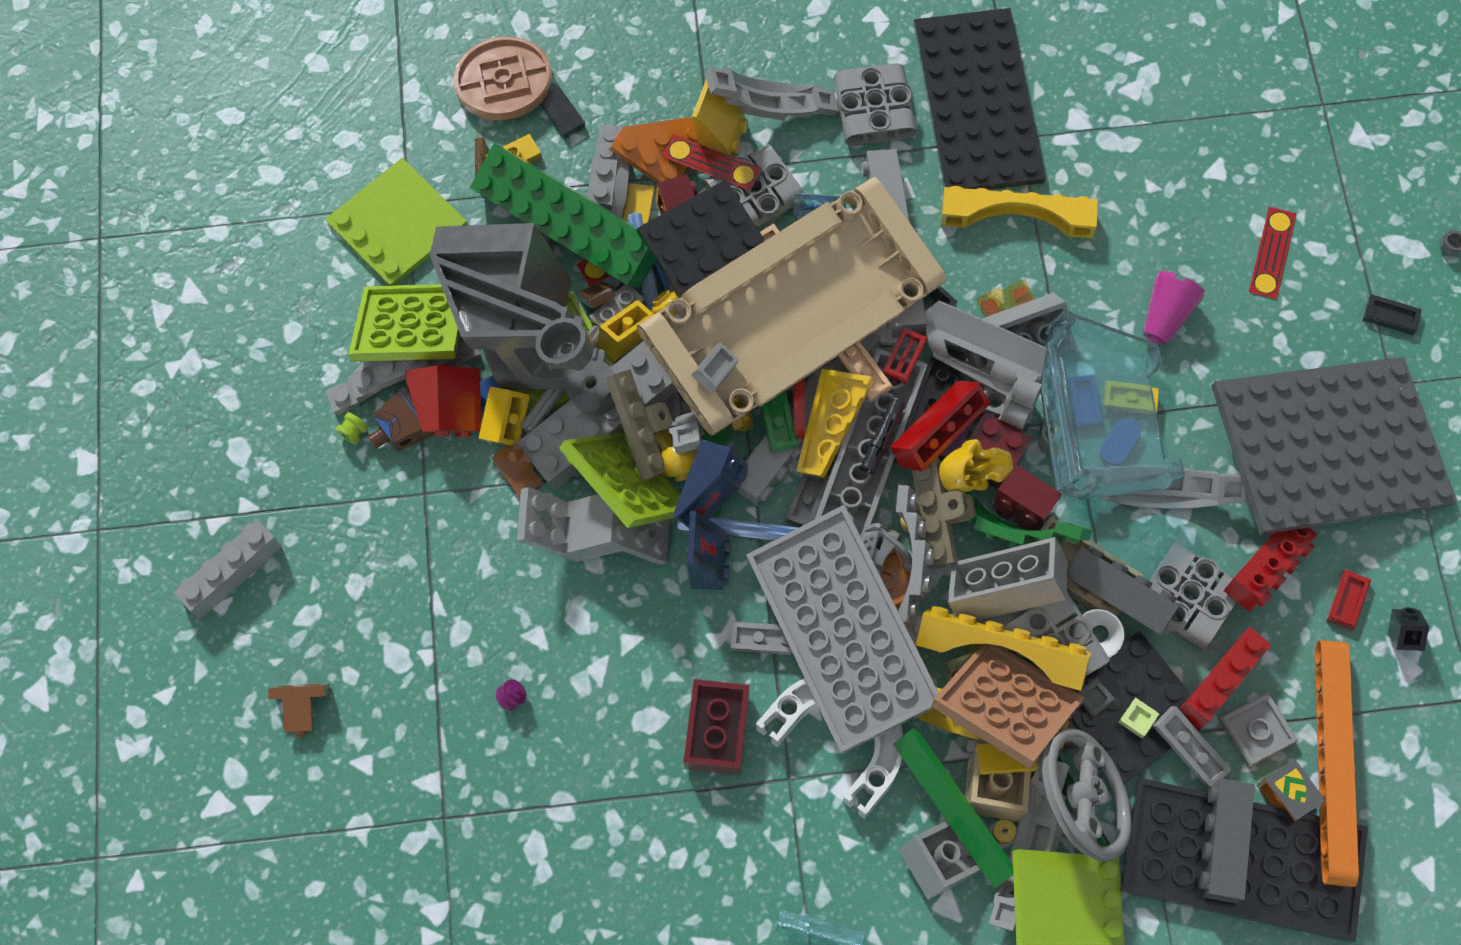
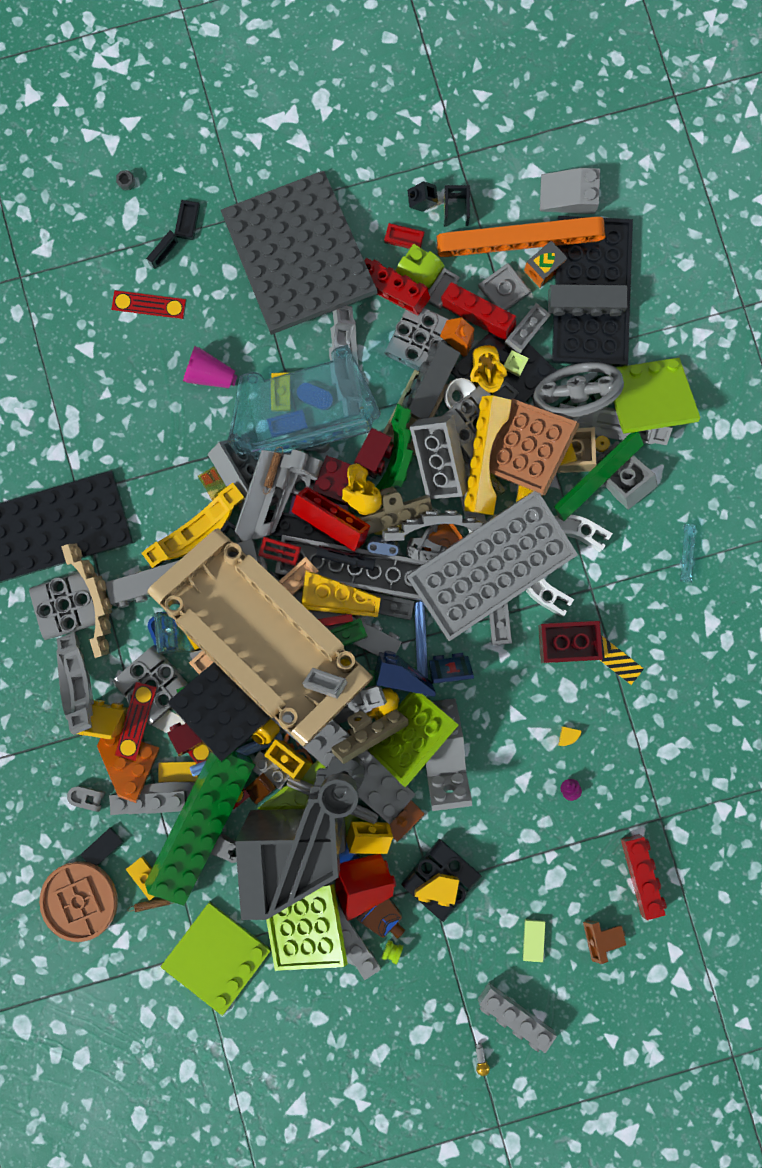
camera: 100 degrees left, 15 degrees up
yellow arch [940,186,1098,239] -> none
none -> tan piece [61,543,113,658]
none -> light grey plate [67,786,105,812]
none -> yellow piece [141,483,246,568]
none -> black tile [146,230,178,269]
none -> medium nougat piece [263,446,283,494]
none -> sand blue piece [368,536,399,556]
none -> lime brick [395,244,444,289]
none -> black connector [401,838,482,922]
none -> yellow slope [415,873,459,906]
none -> light grey tile [428,268,460,310]
none -> orange slope [440,317,474,357]
none -> black piece [444,185,470,226]
none -> yellow head [470,345,507,393]
none -> piece [476,1043,490,1076]
none -> yellowish green tile [523,919,545,962]
none -> light grey slope [539,168,600,214]
none -> yellow tile [558,726,582,746]
none -> sticker [600,635,644,685]
none -> red brick [621,834,667,920]

